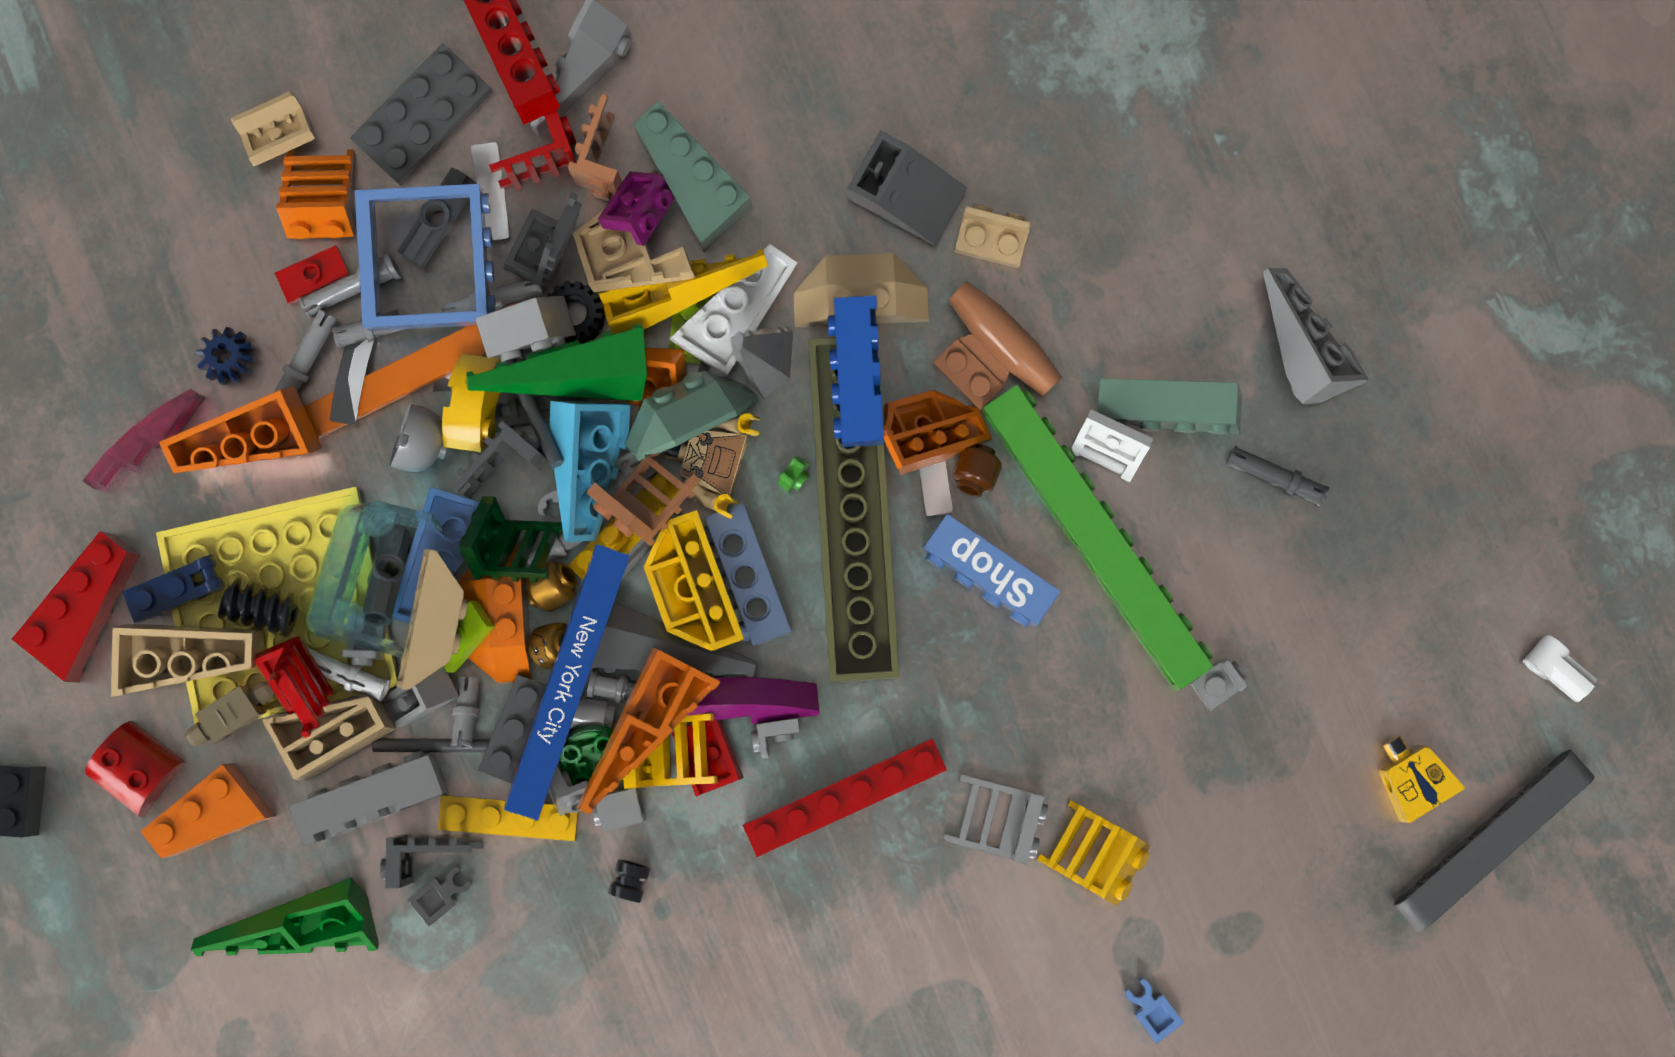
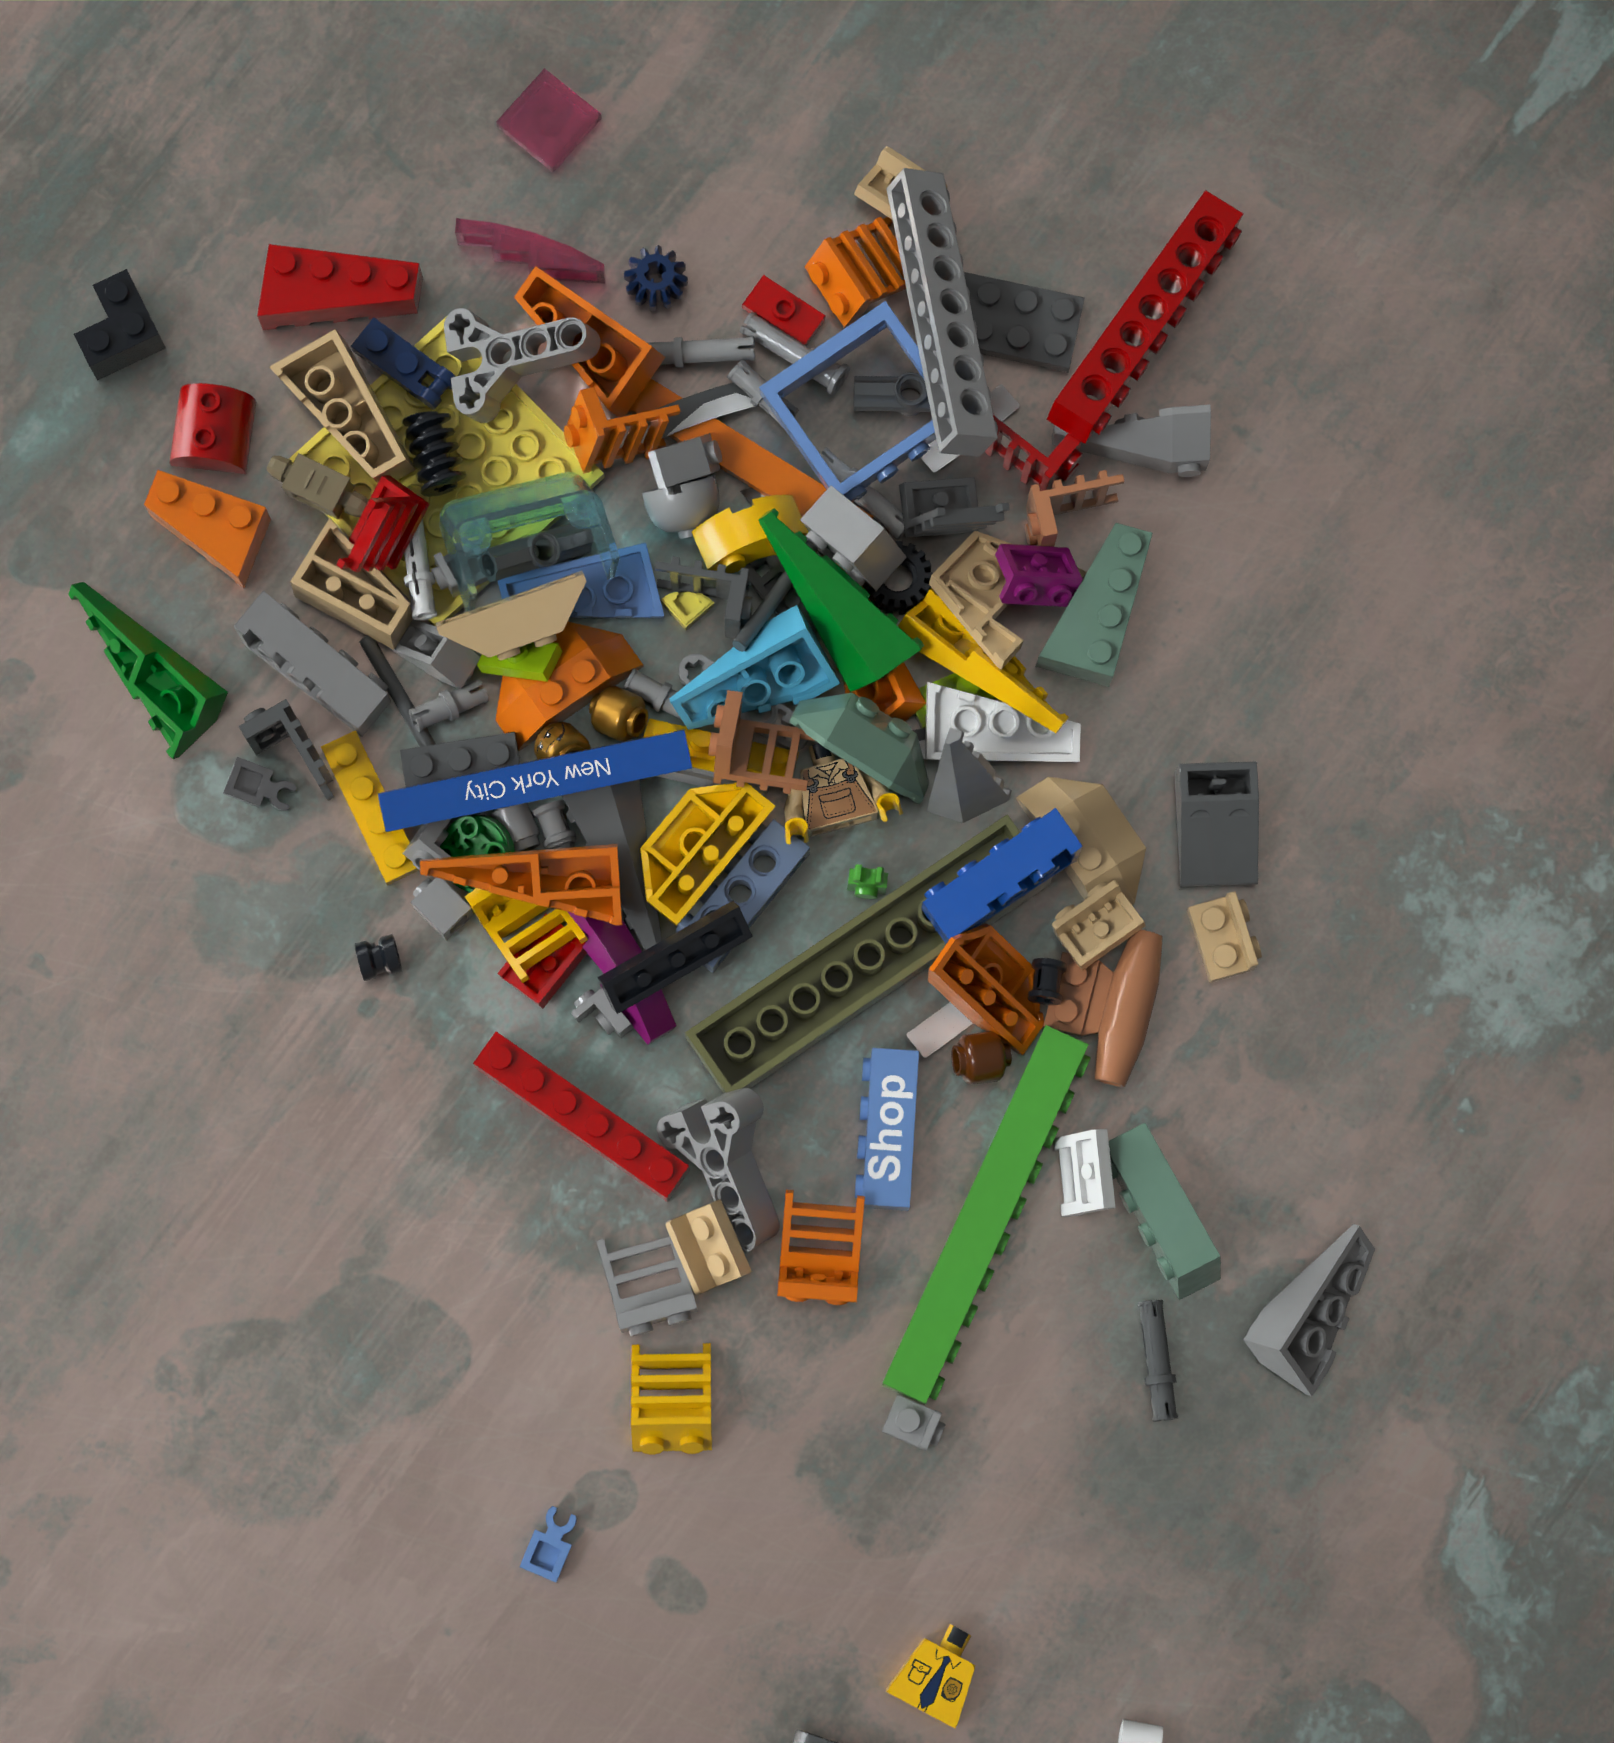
camera: 55 degrees right, 5 degrees down
dark green plate [459,496,563,583] -> none
none -> light grey beam [444,308,601,423]
none -> clear pink tile [496,68,602,172]
none -> orange plate [564,387,681,474]
none -> black plate [597,900,753,1014]
none -> light grey slope [648,433,722,490]
none -> light grey beam [657,1088,780,1252]
none -> light yellow tile [660,592,714,630]
none -> tan bracket [666,1199,752,1295]
none -> orange plate [777,1190,865,1305]
none -> light grey brick [886,168,998,457]
none -> black bush [1028,958,1067,1005]
none -> tan bracket [1051,880,1146,971]

